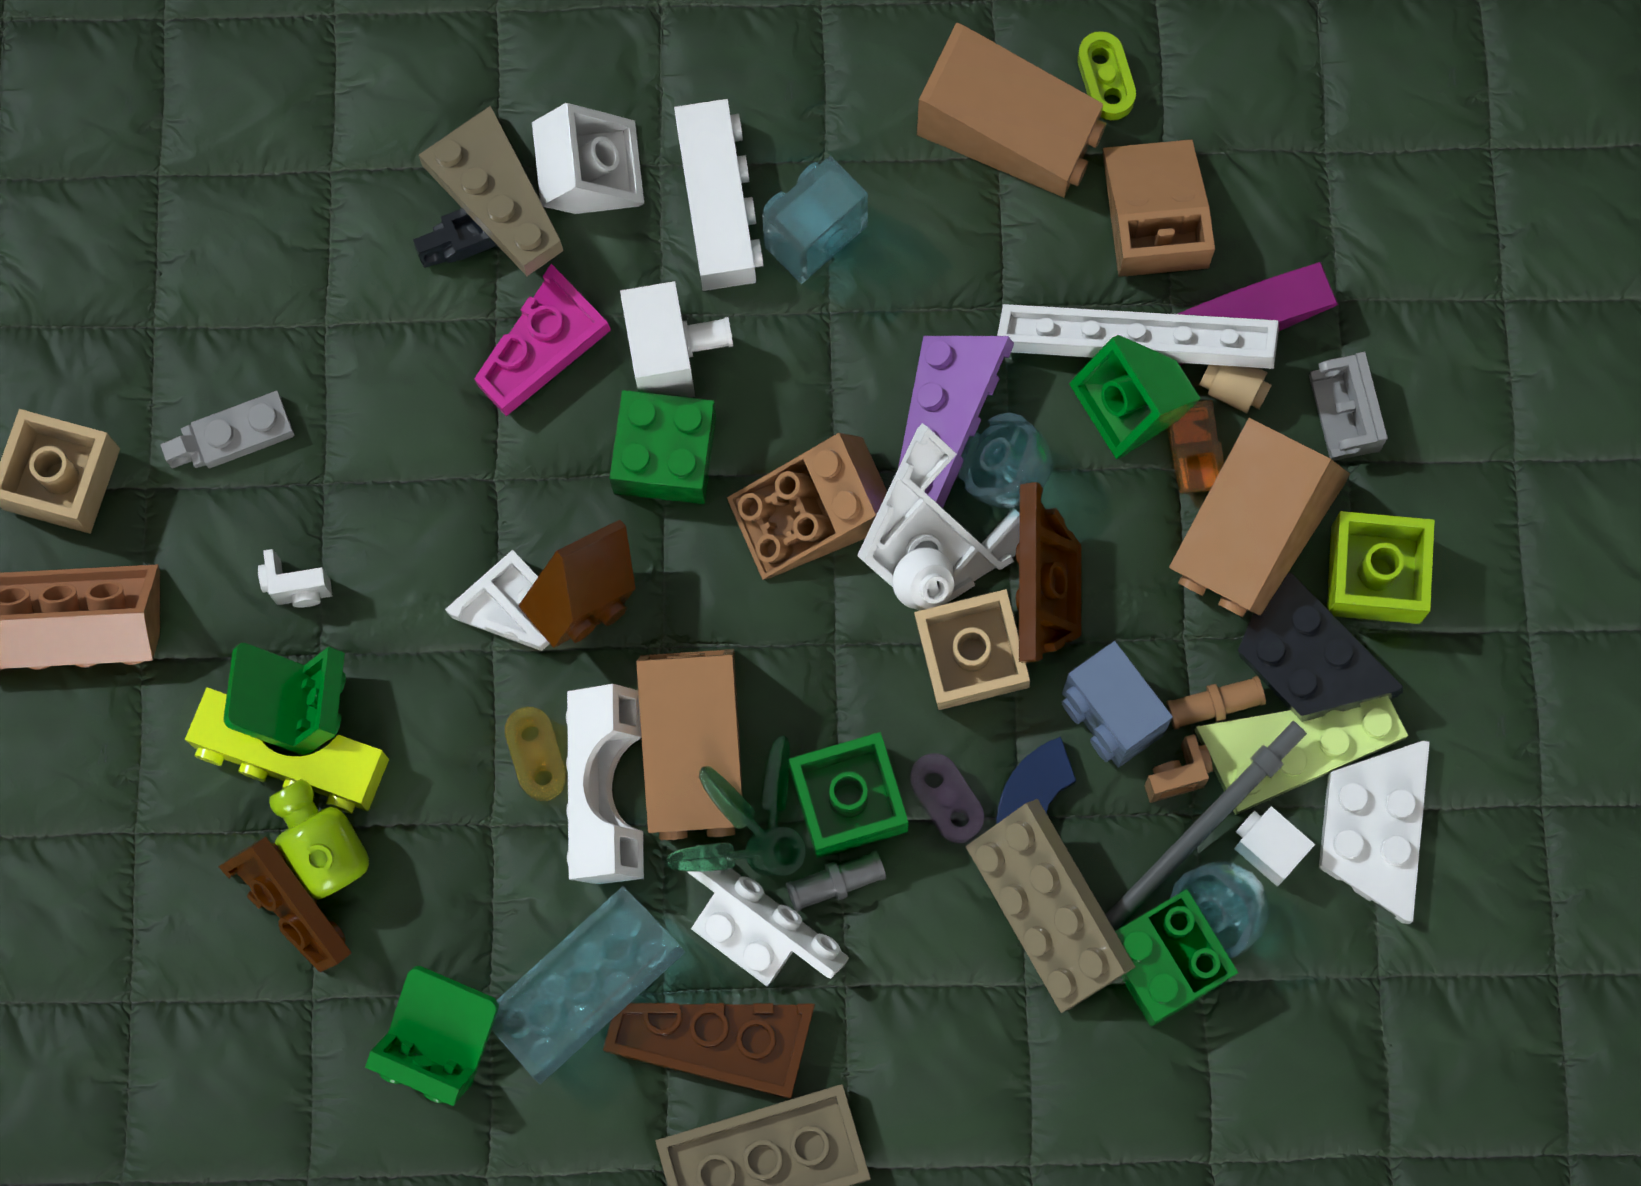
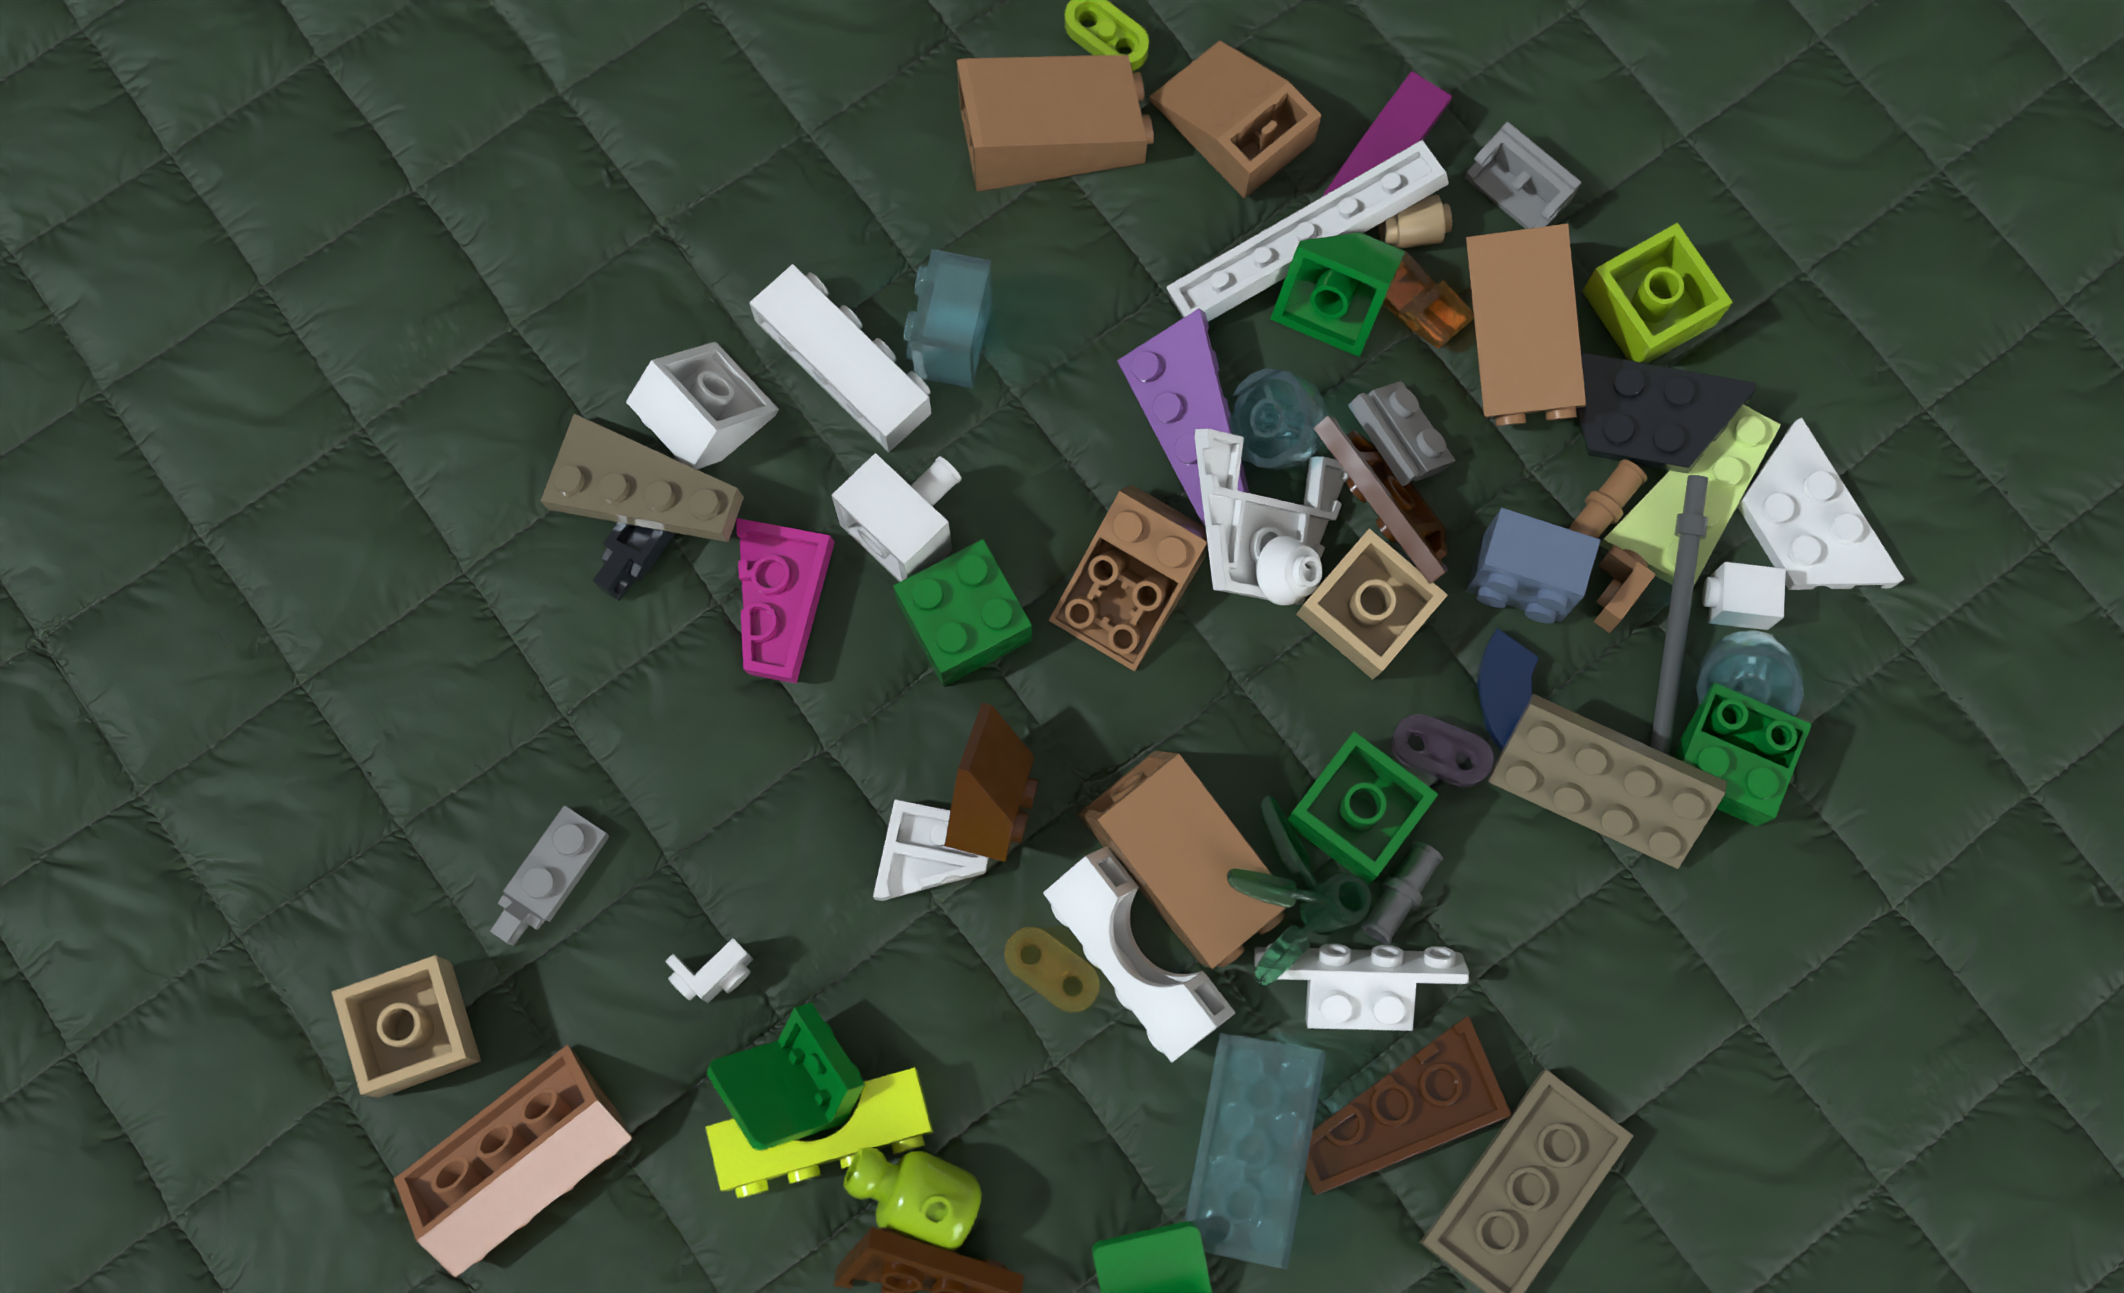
camera: 40 degrees left, 0 degrees up
none -> light grey plate [1348,381,1456,486]

